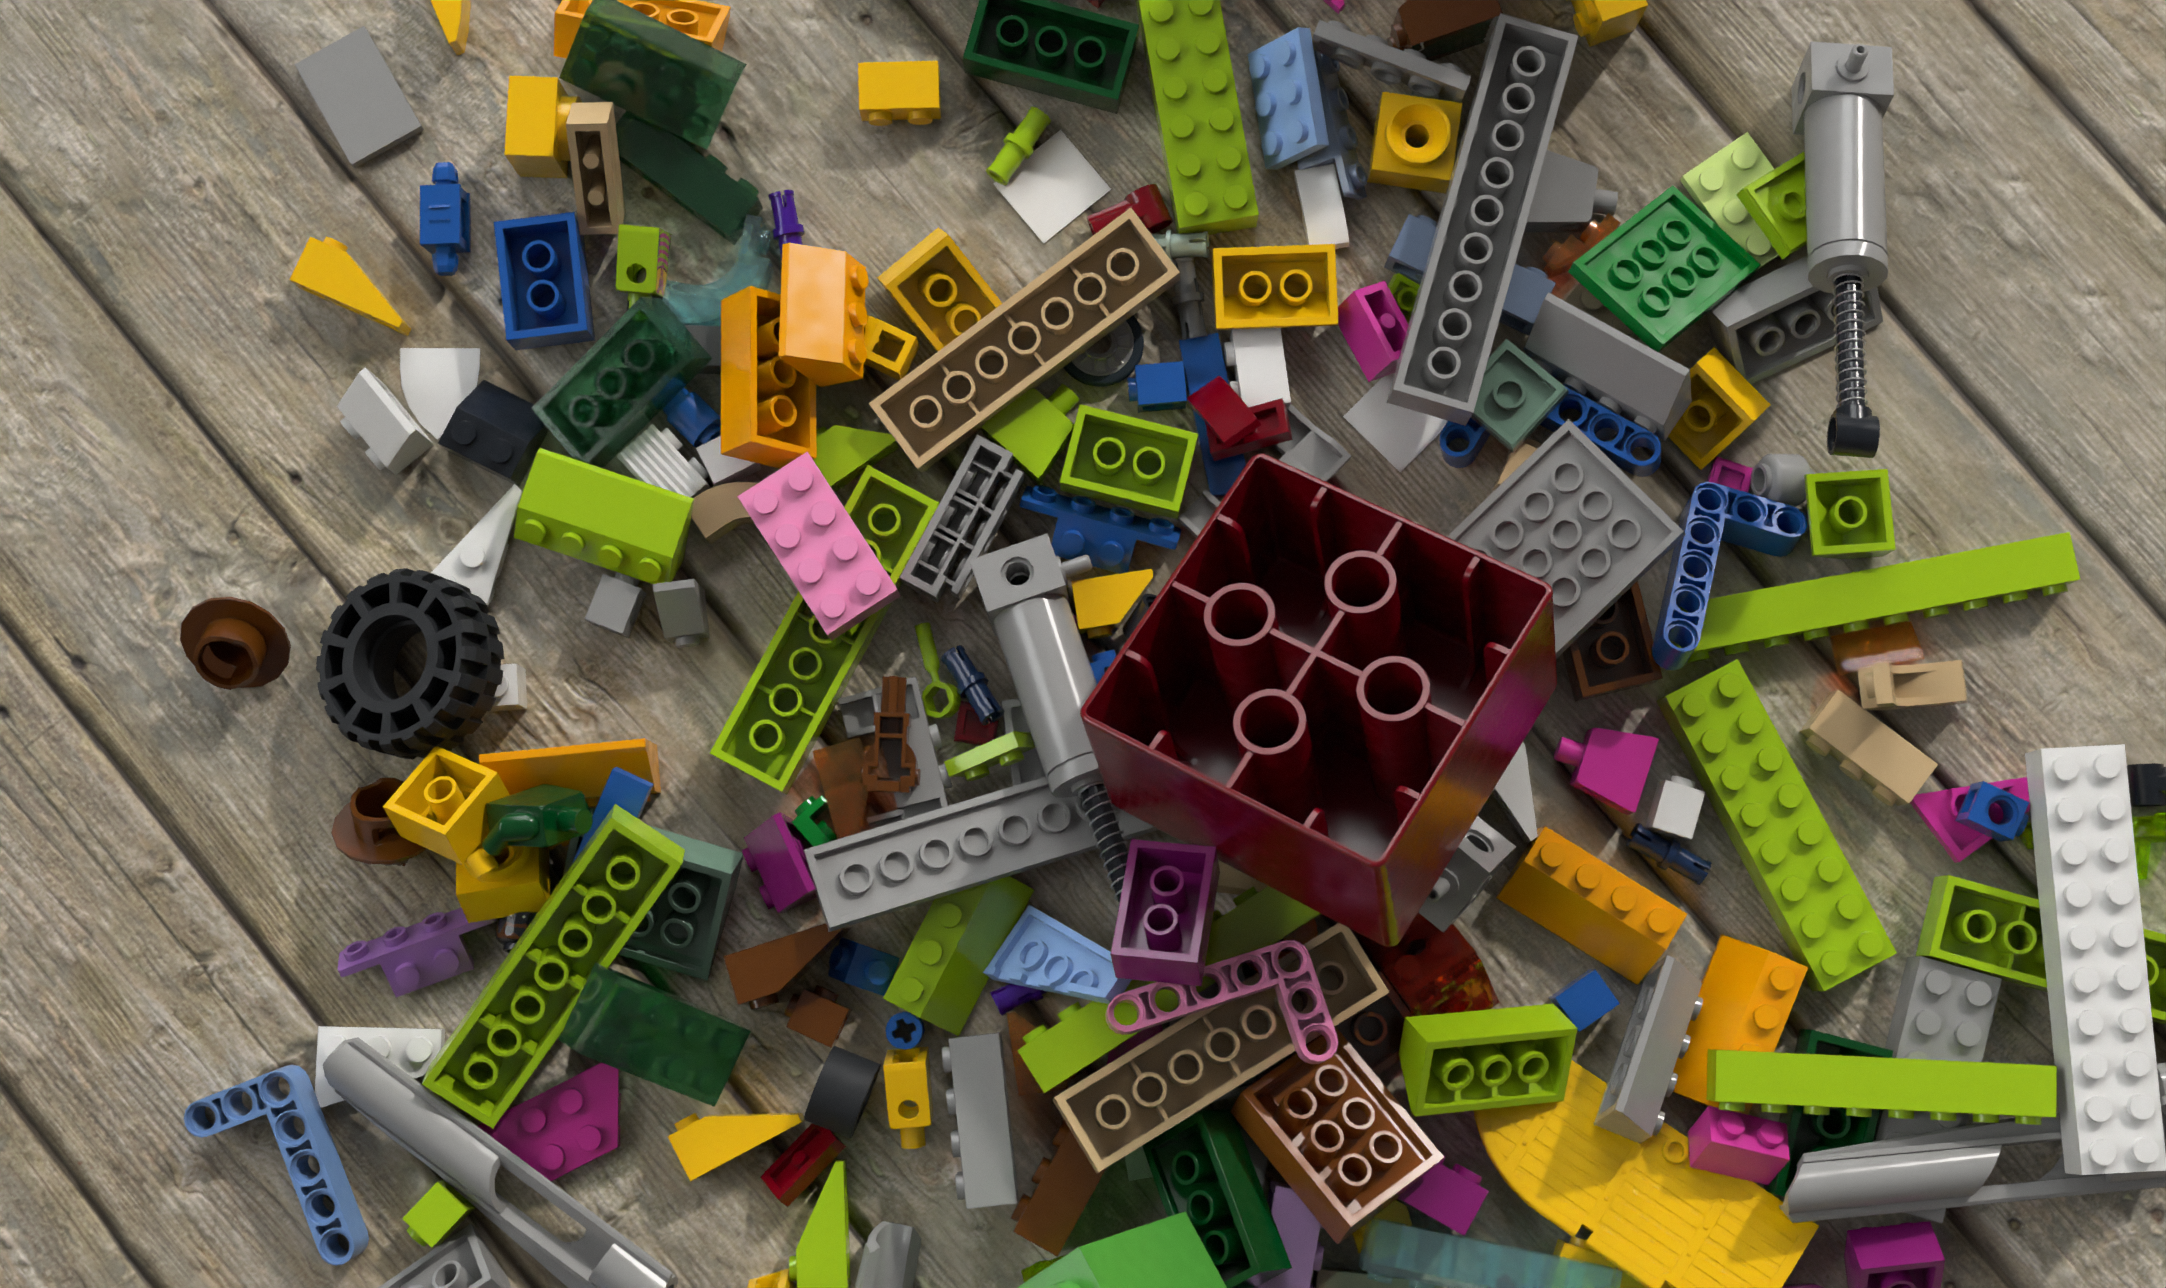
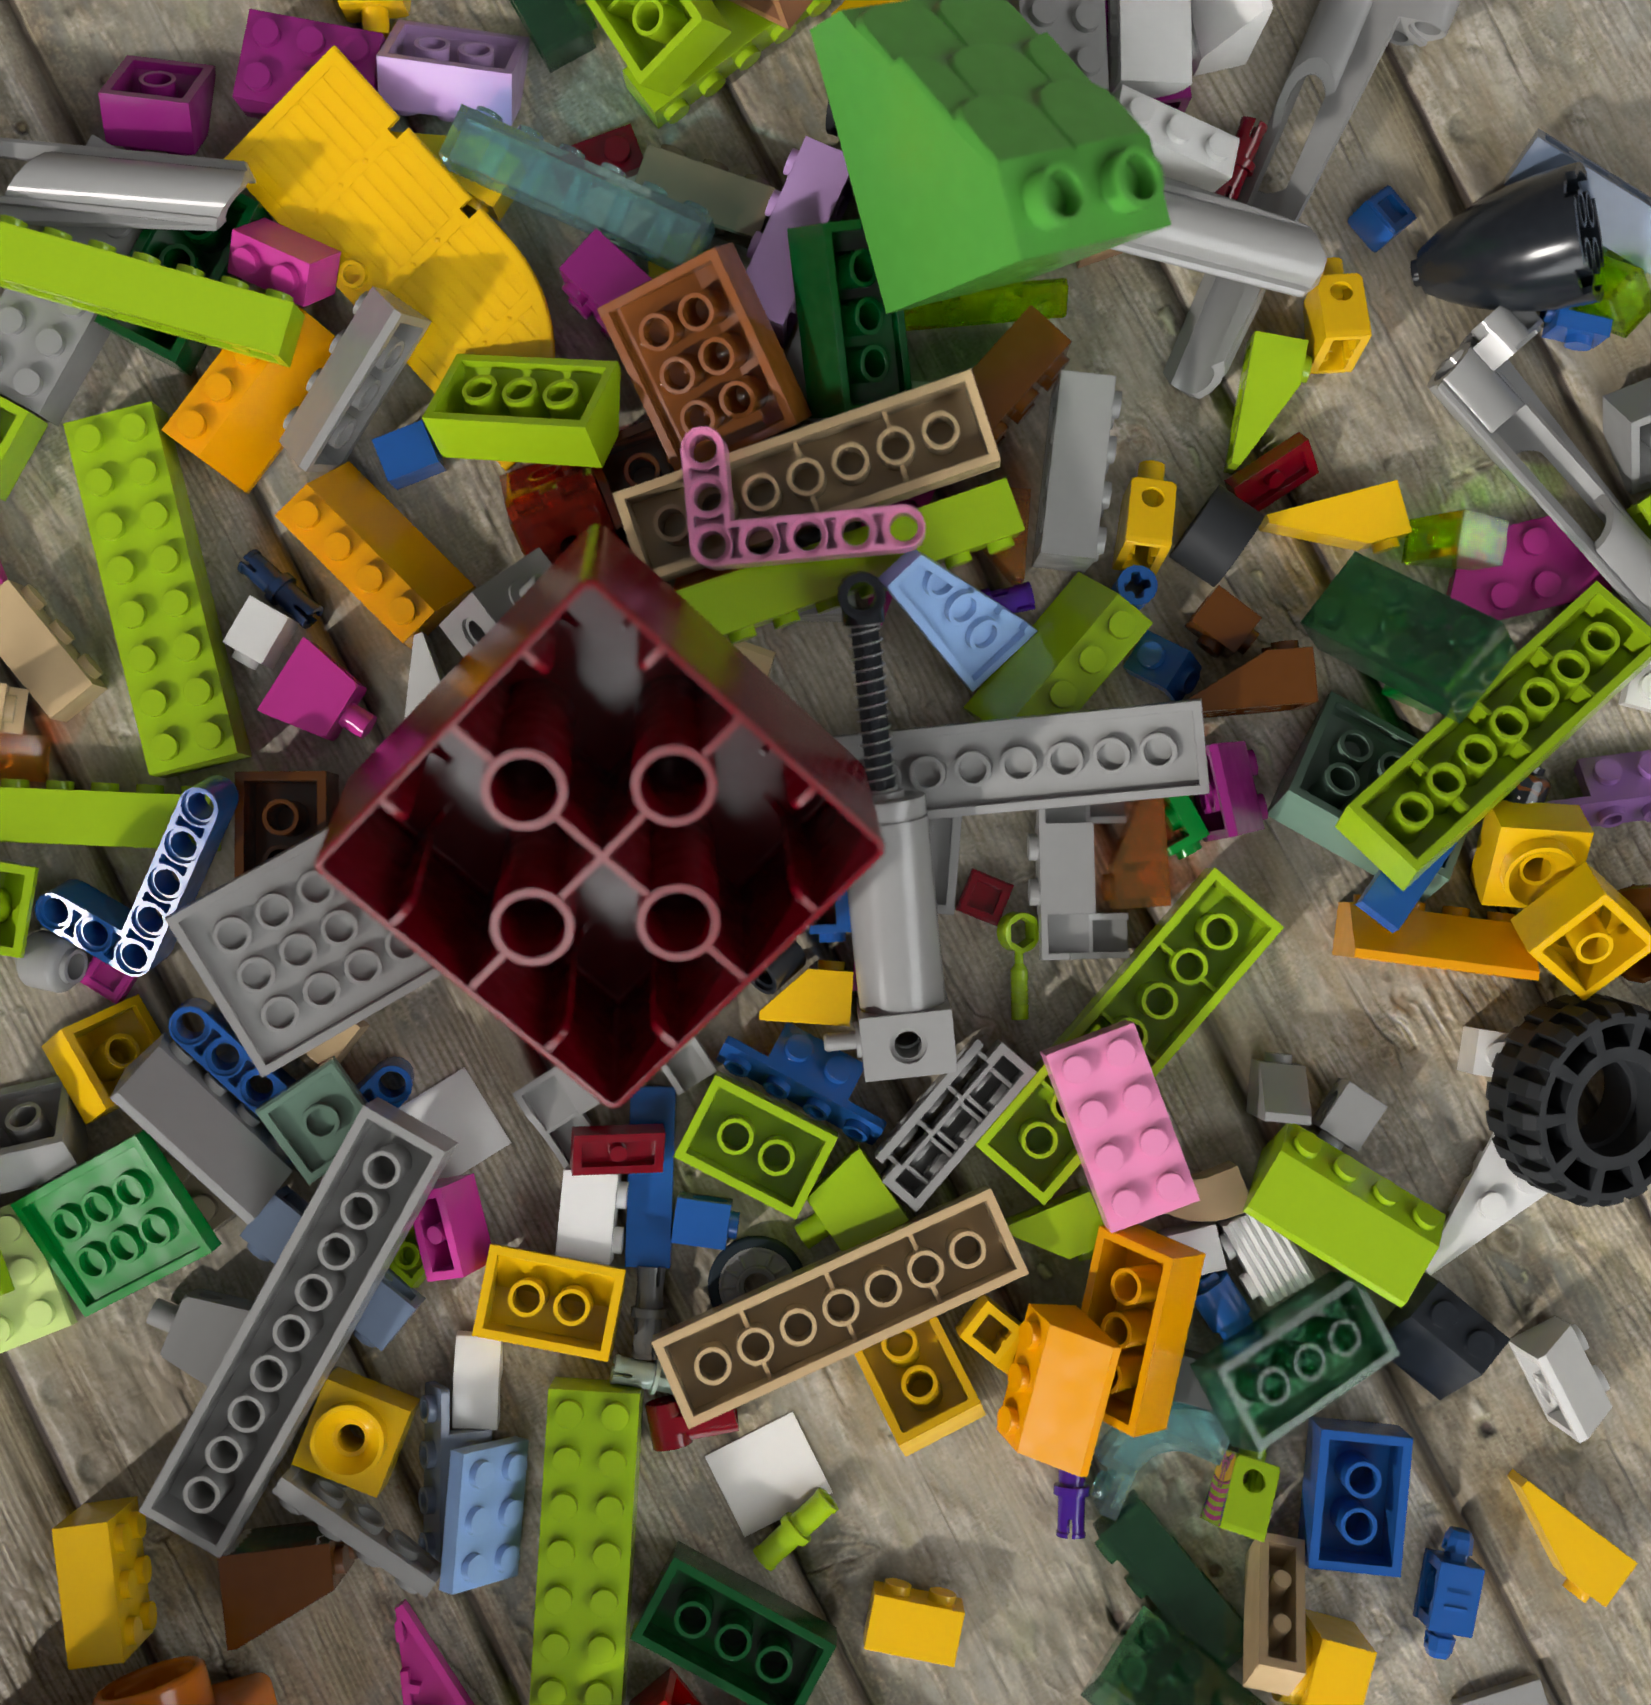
camera: 170 degrees left, 5 degrees up
white sticker [400,348,480,440] -> none
dark green torso [467,784,593,878] -> none
reddish brown piece [859,676,921,793] -> none
dark blue pin [941,645,1004,726] -> none
lime plate [944,731,1036,782] -> none
magenta brick [1110,839,1220,986] -> none
dark red slope [1187,375,1261,448] -> none
clear orange slope [1542,213,1621,279] -> none
none -> clear neon green slope [1401,509,1509,570]

